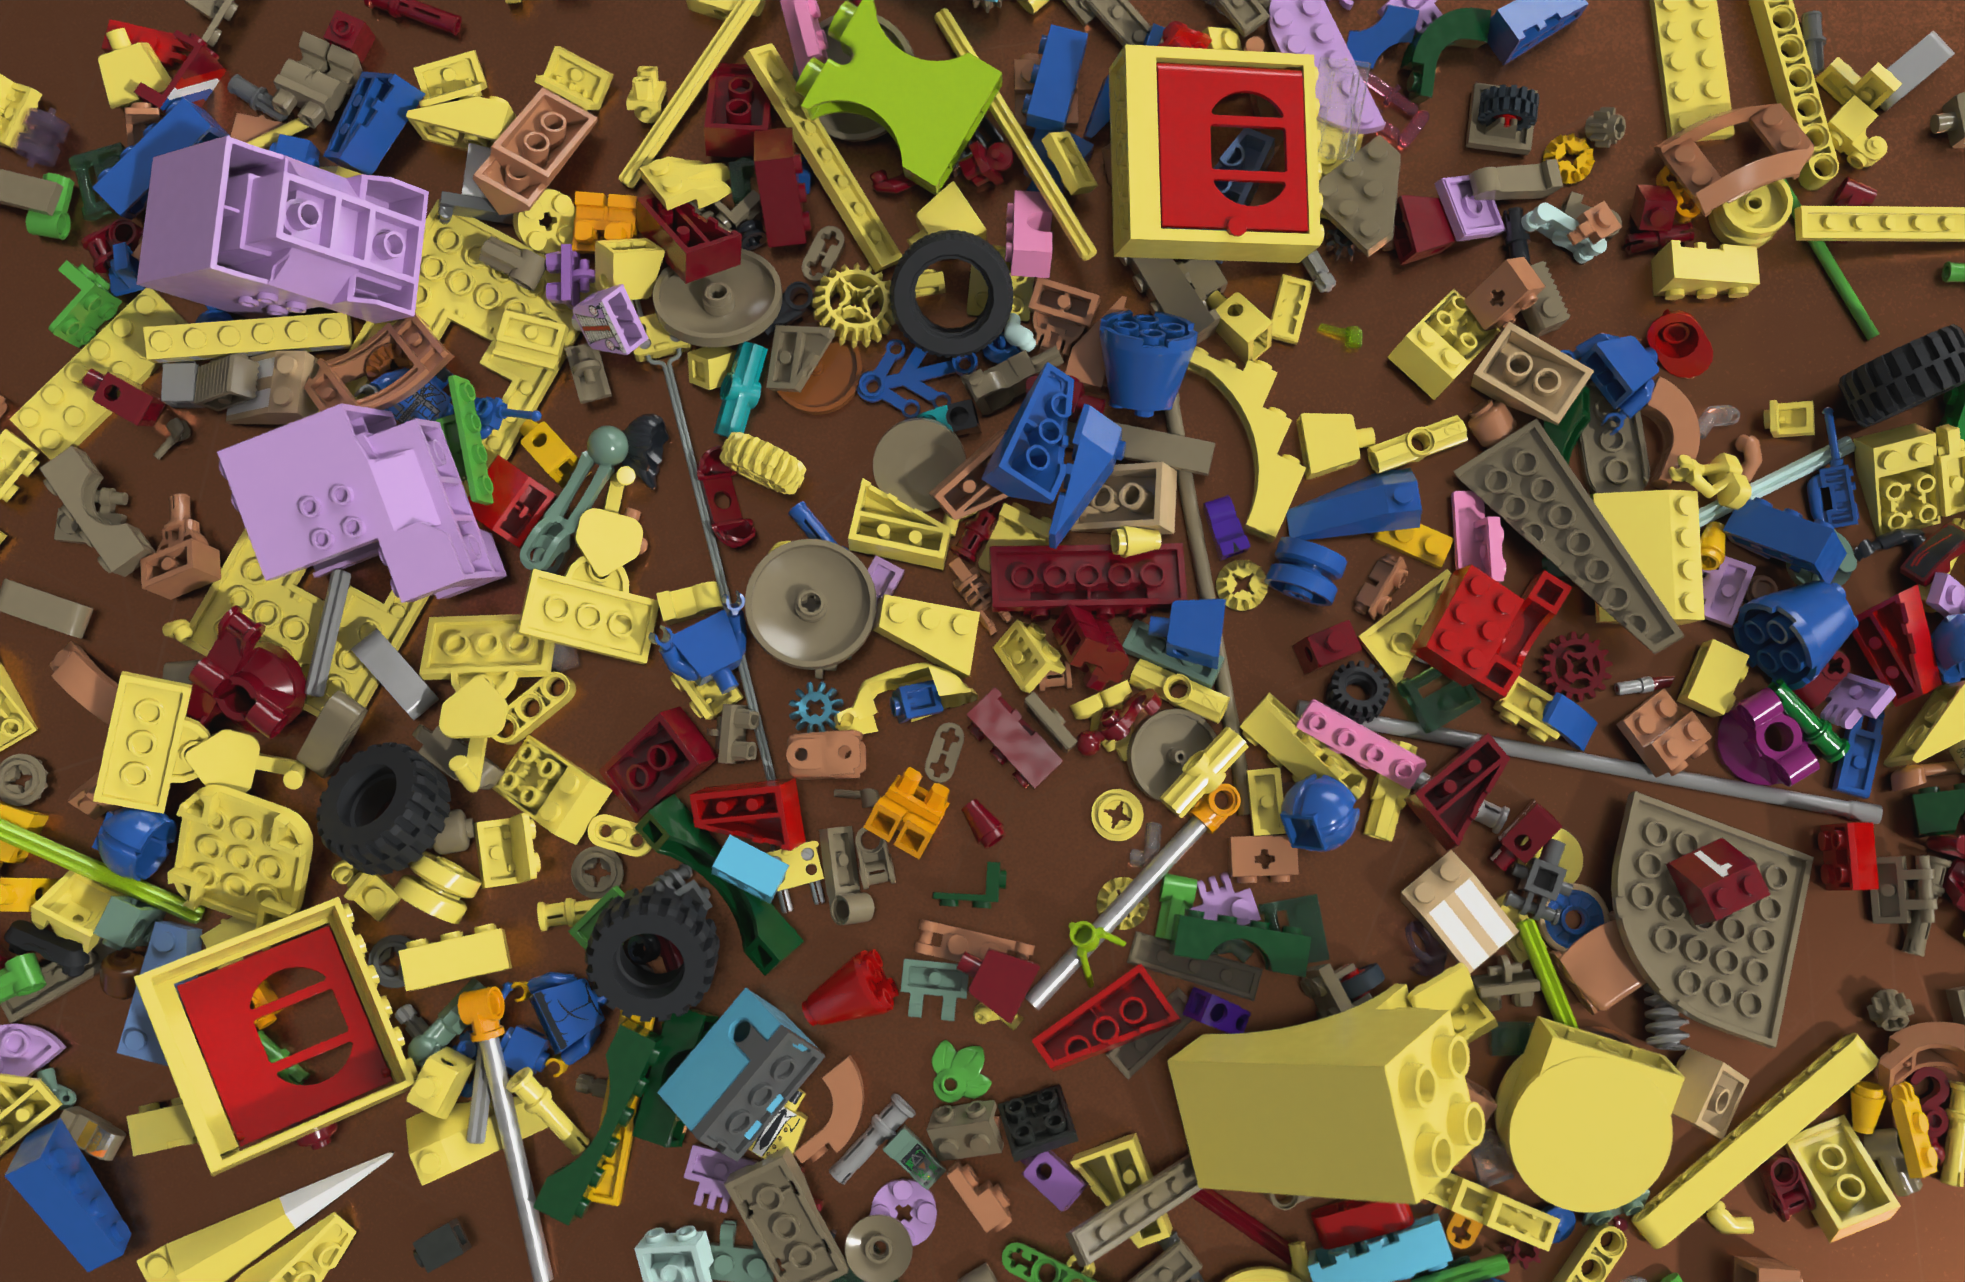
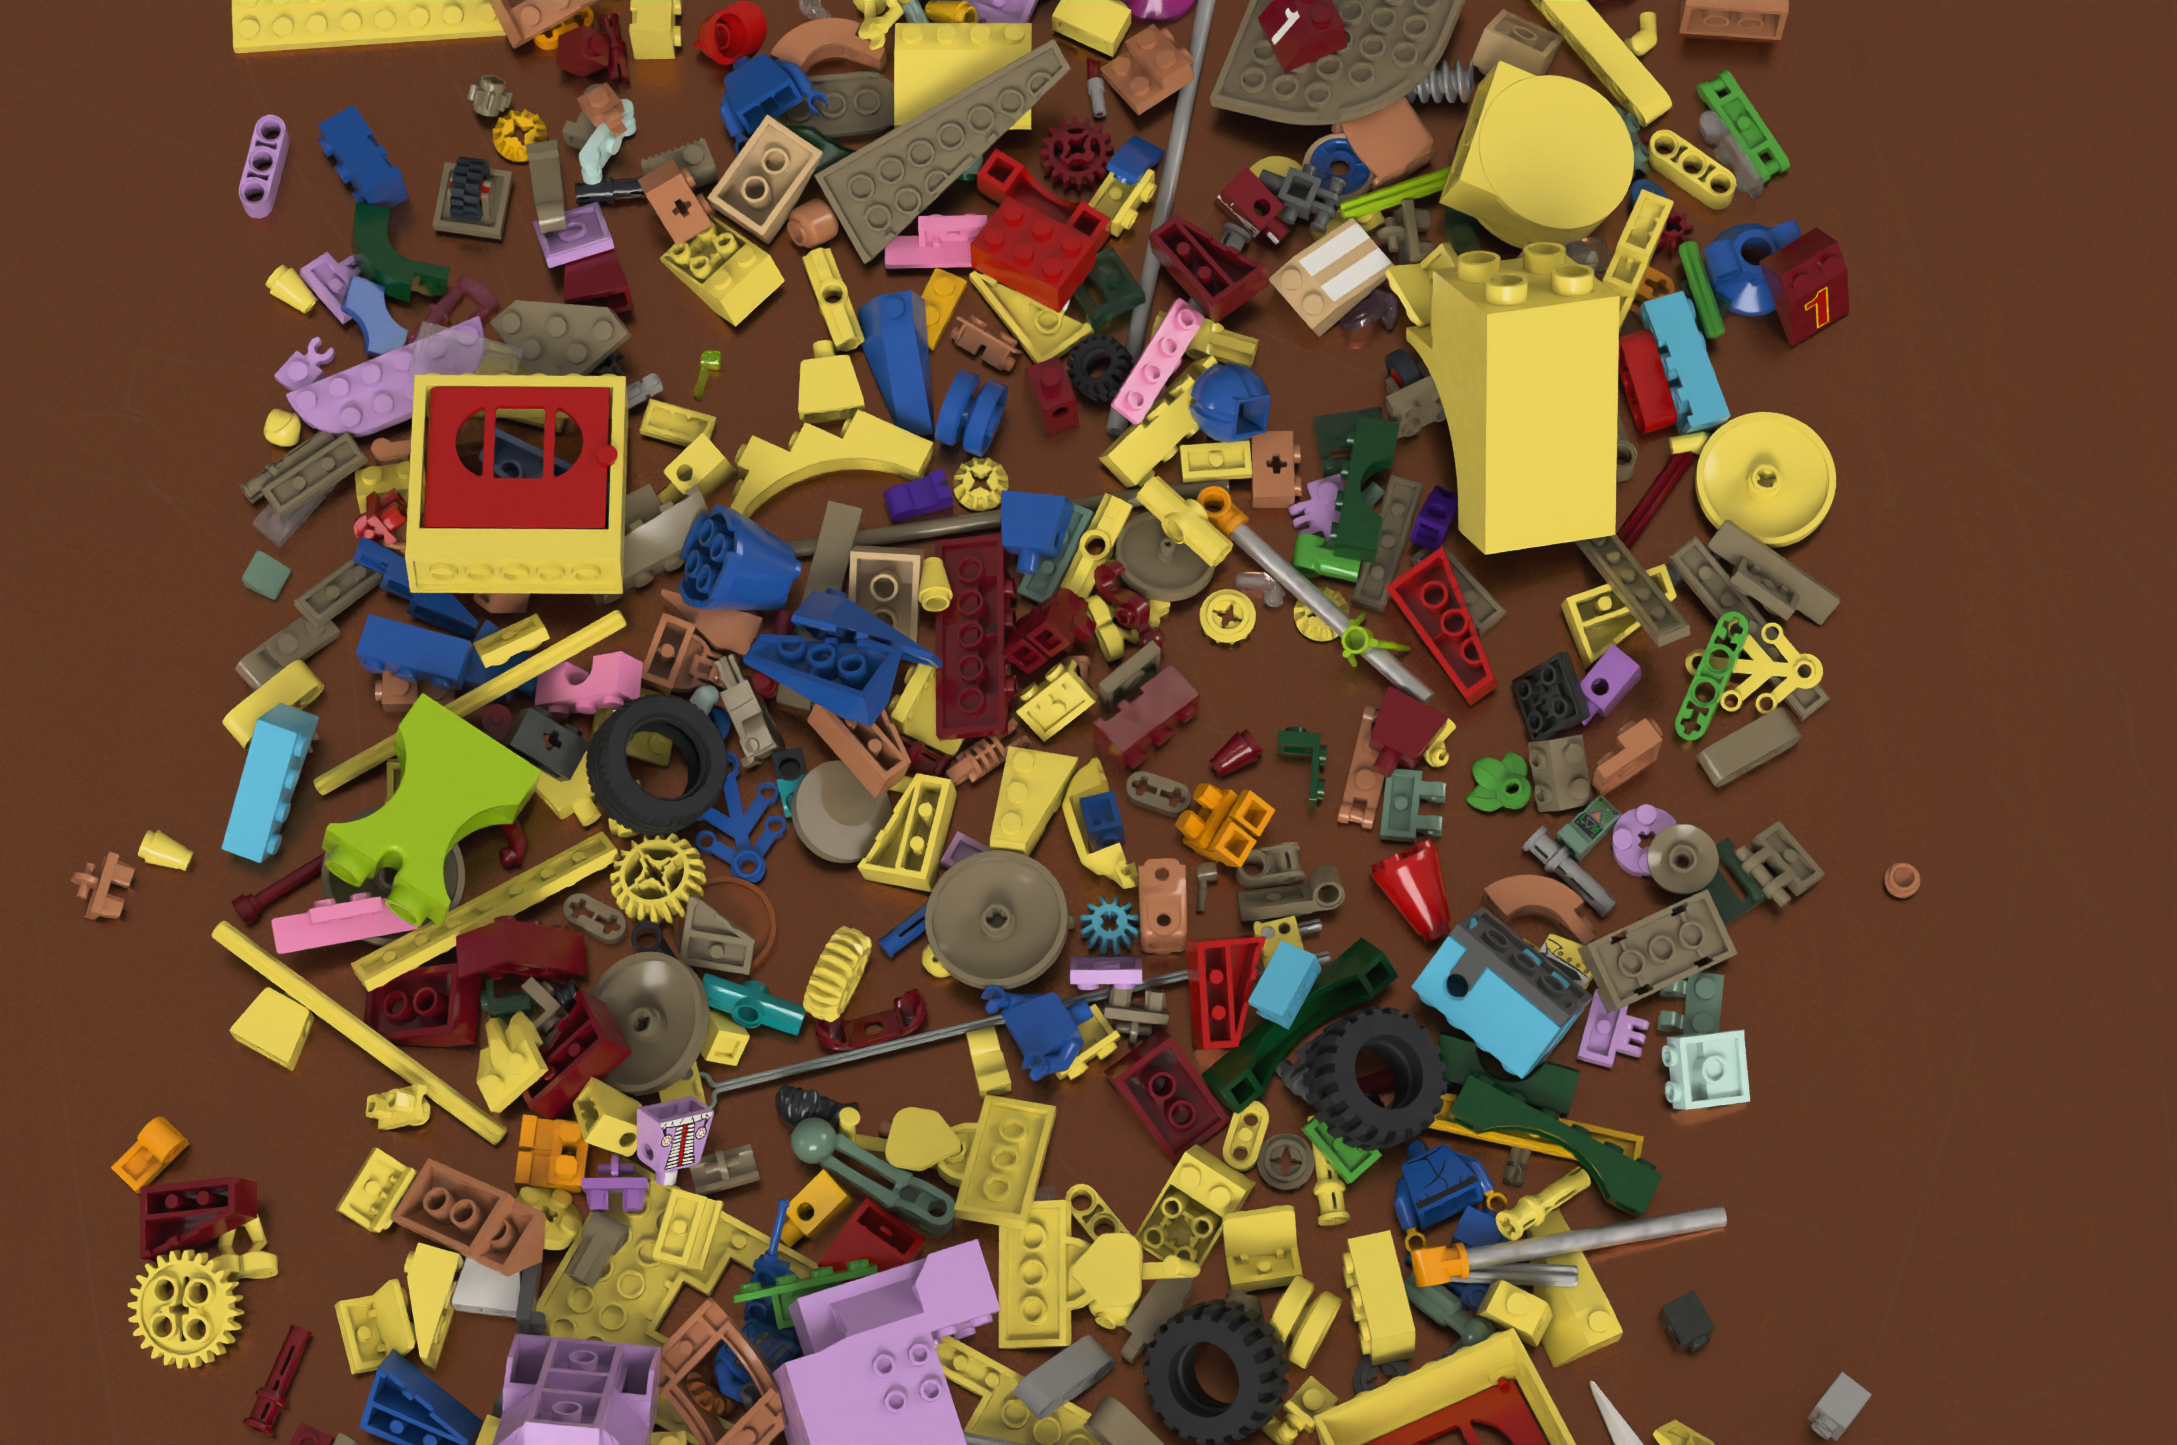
camera: 90 degrees left, 10 degrees down
none -> pearl dark grey brick [502,706,590,782]
none -> lavender plate [1070,956,1142,990]

